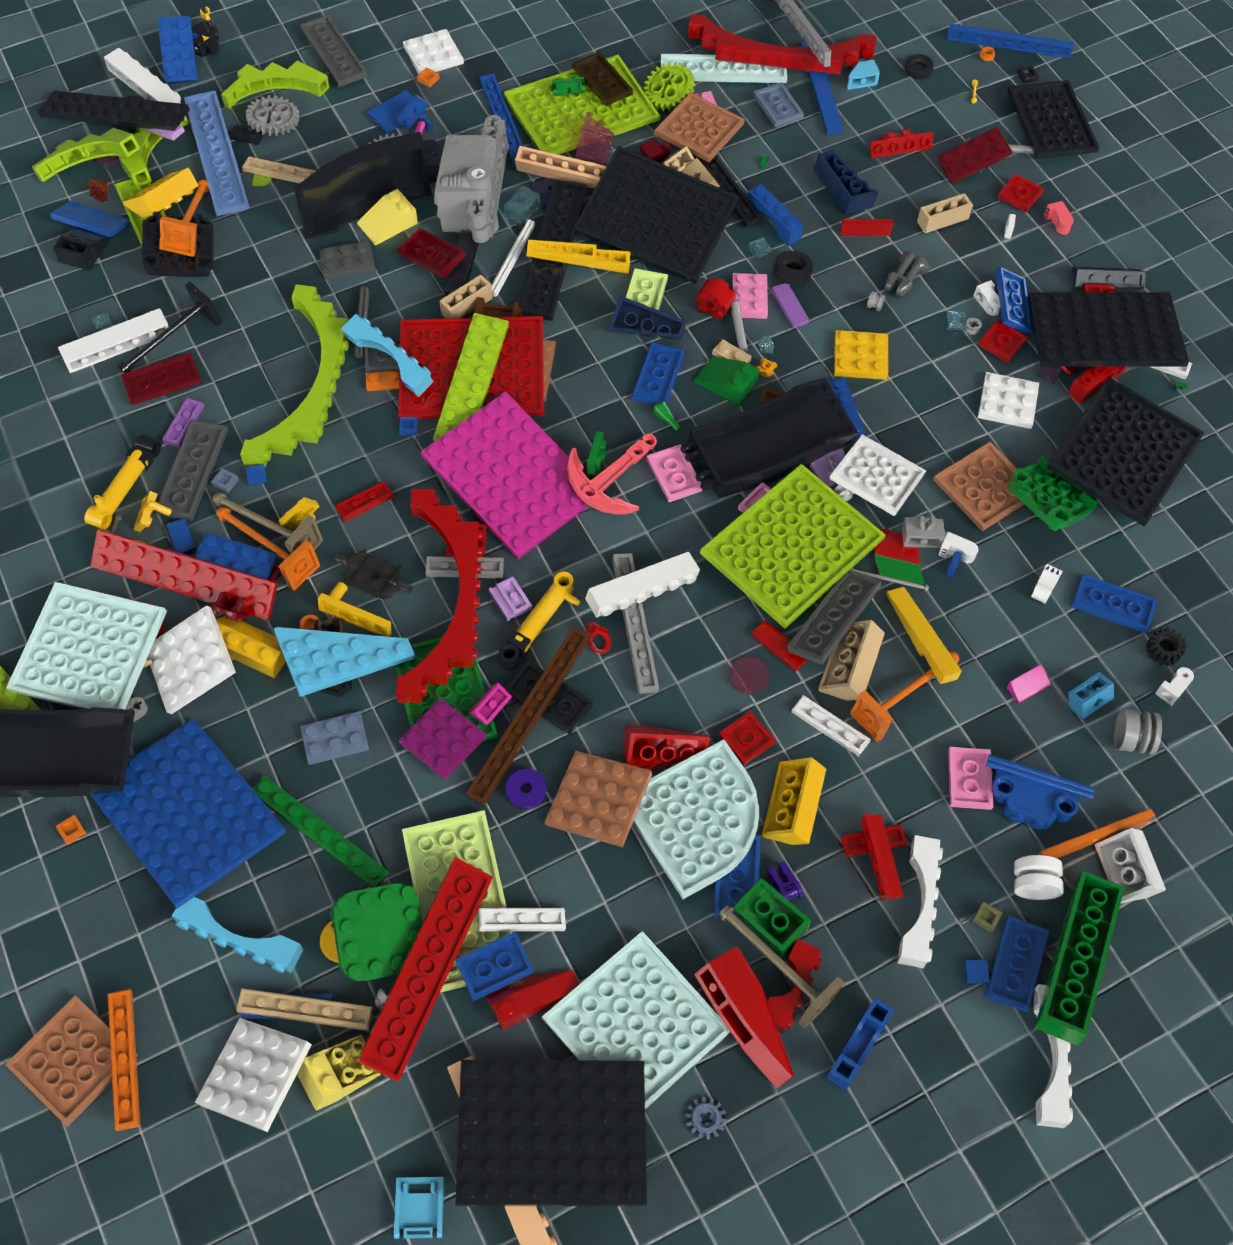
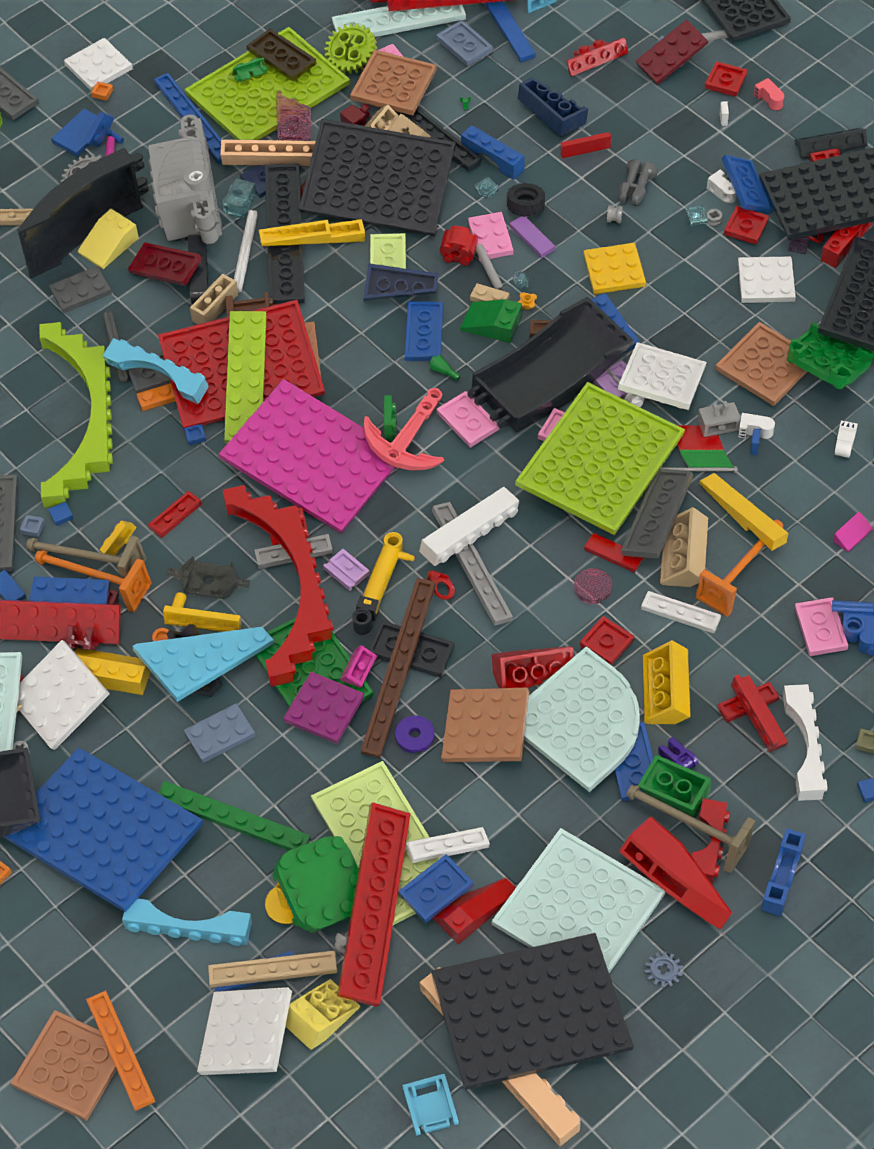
camera: 10 degrees left, 5 degrees down
tan brick [917,193,973,233] -> none

